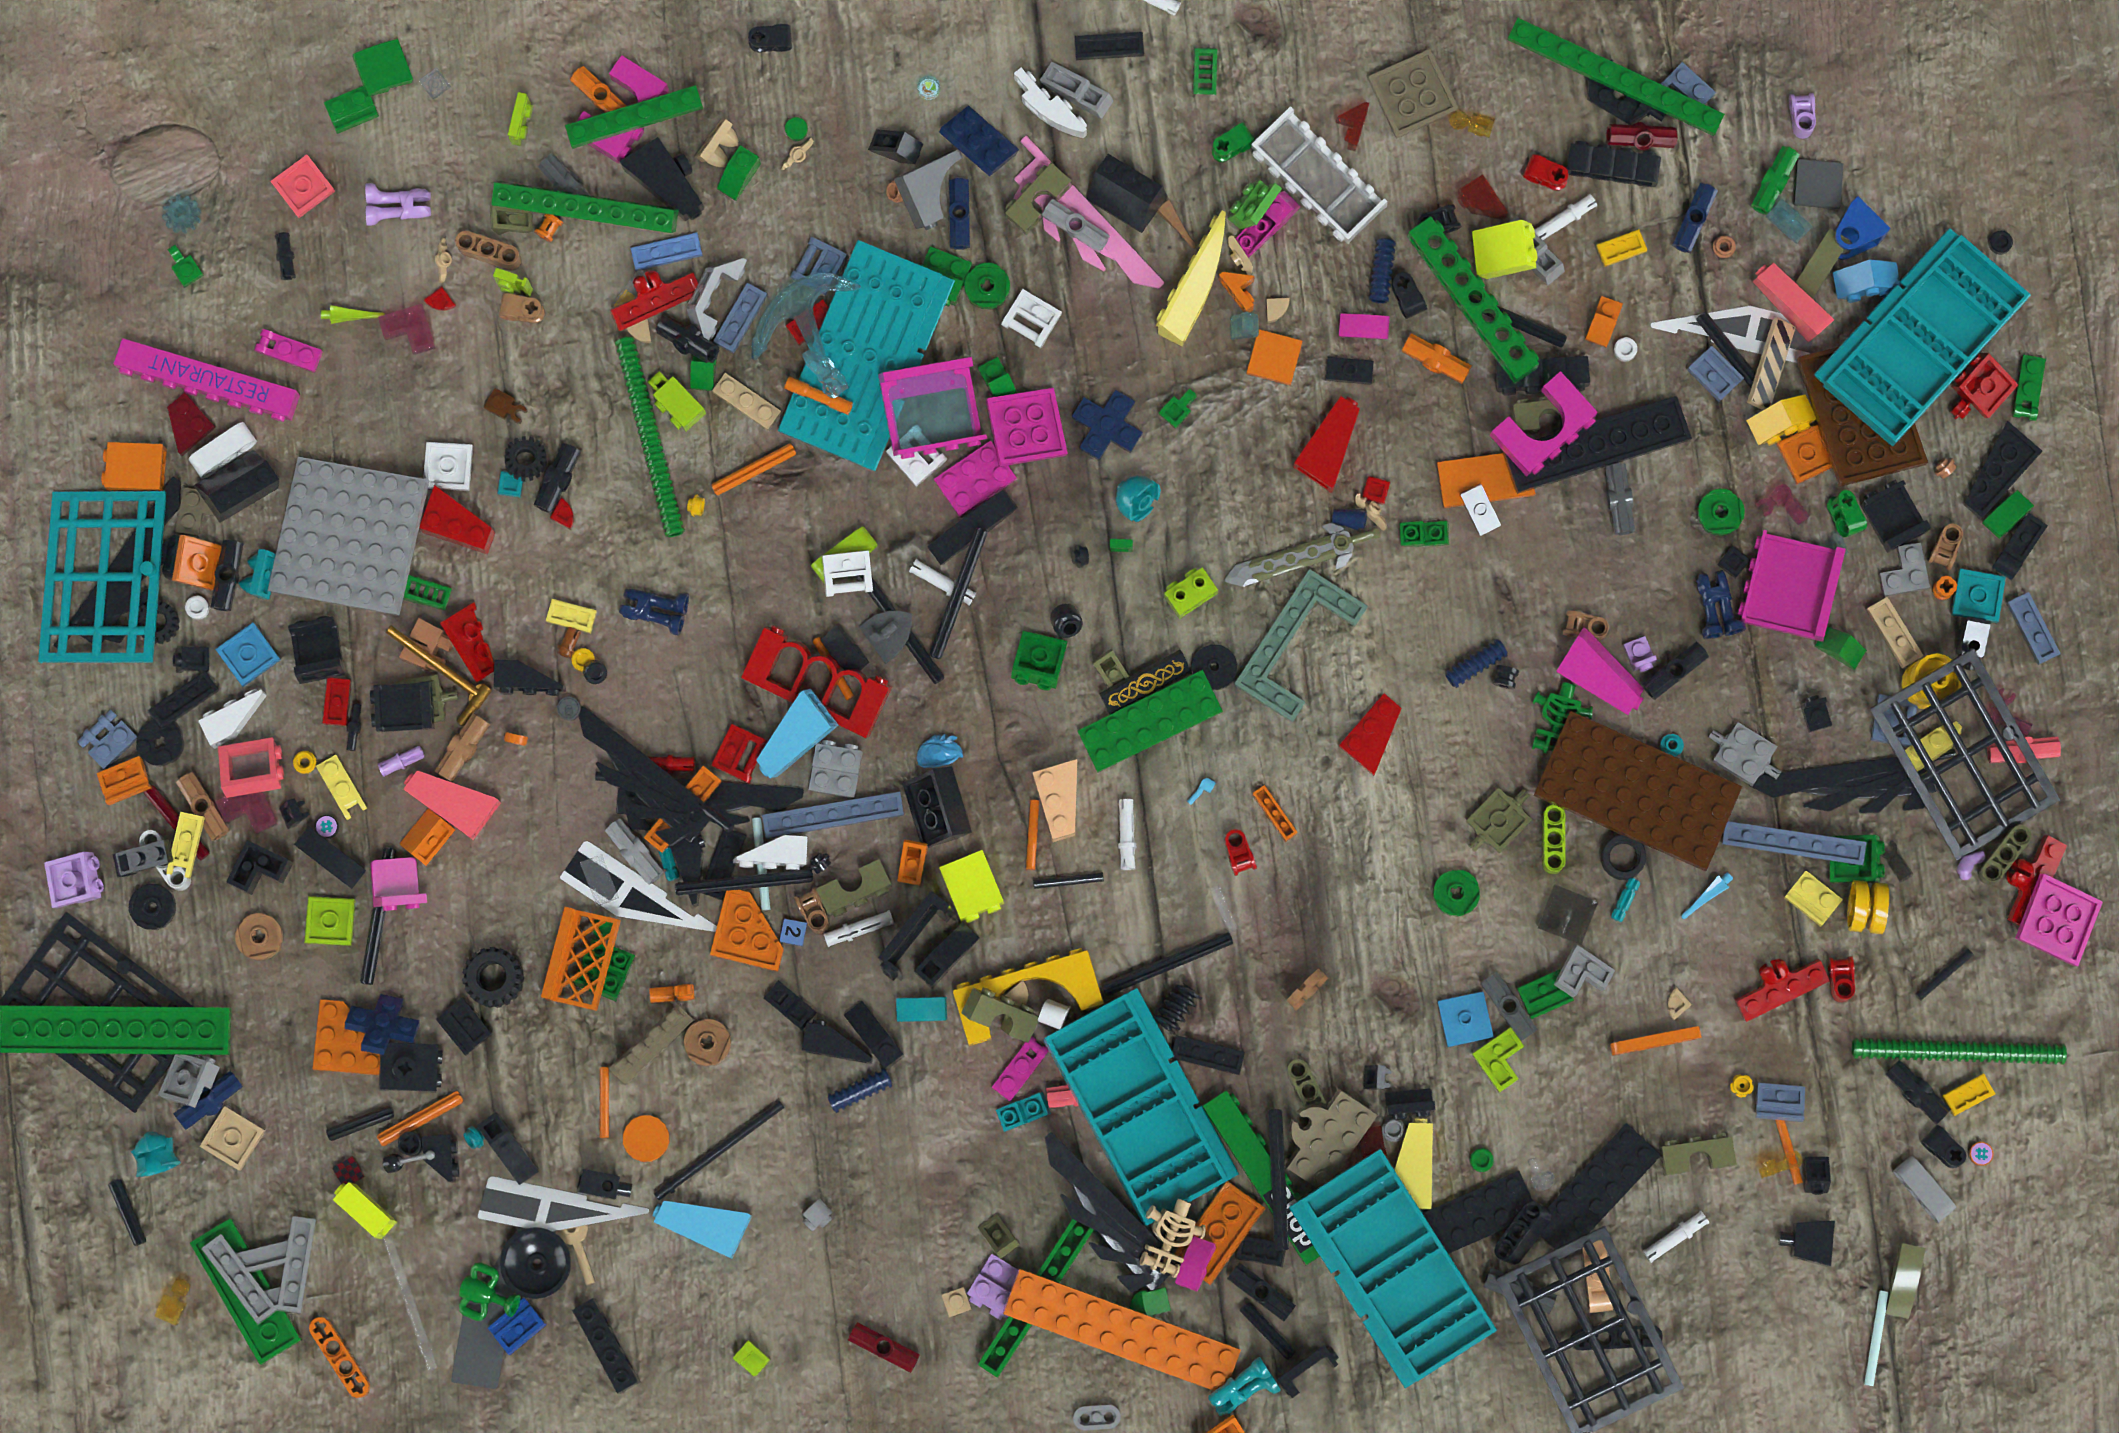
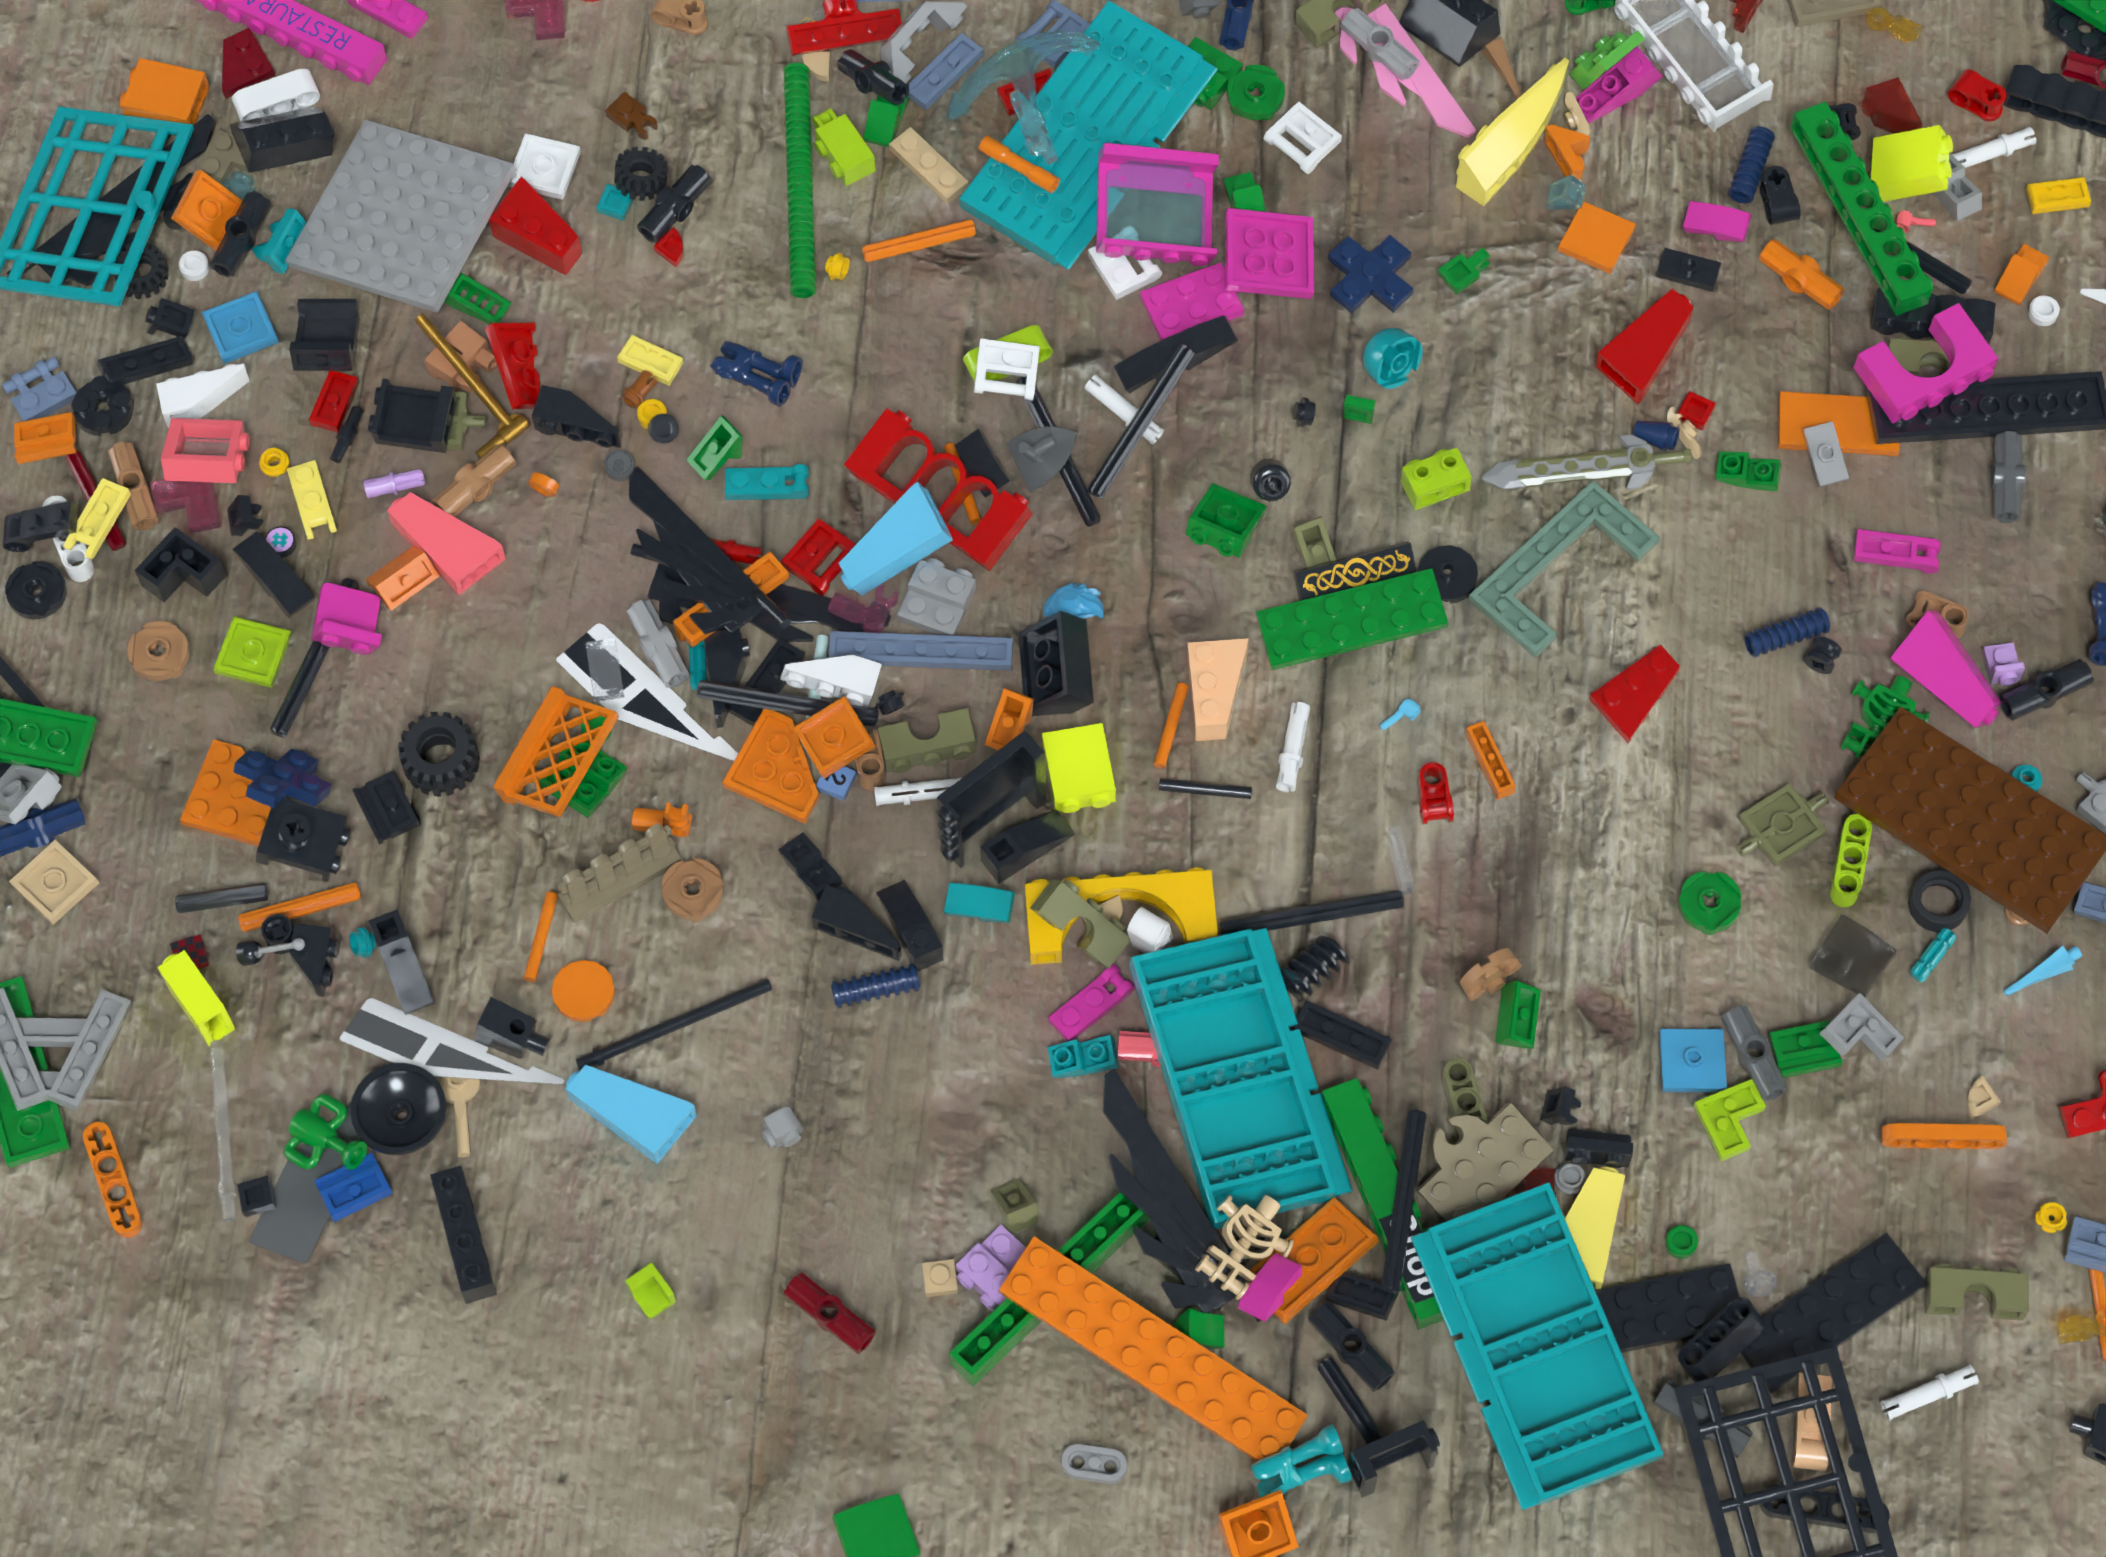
camera: 10 degrees right, 15 degrees down
tan tile [1266,298,1289,323] -> none
none -> clear light blue plate [222,172,256,198]
none -> black plate [237,1175,276,1217]
none -> green slope [686,416,743,480]
none -> teal plate [725,464,809,500]
none -> orange tile [793,696,876,779]
none -> clear pink bar [828,585,898,633]
none -> green slope [1495,980,1541,1049]
none -> dark pink plate [1854,529,1941,574]
none -> coral hand [1894,210,1936,233]

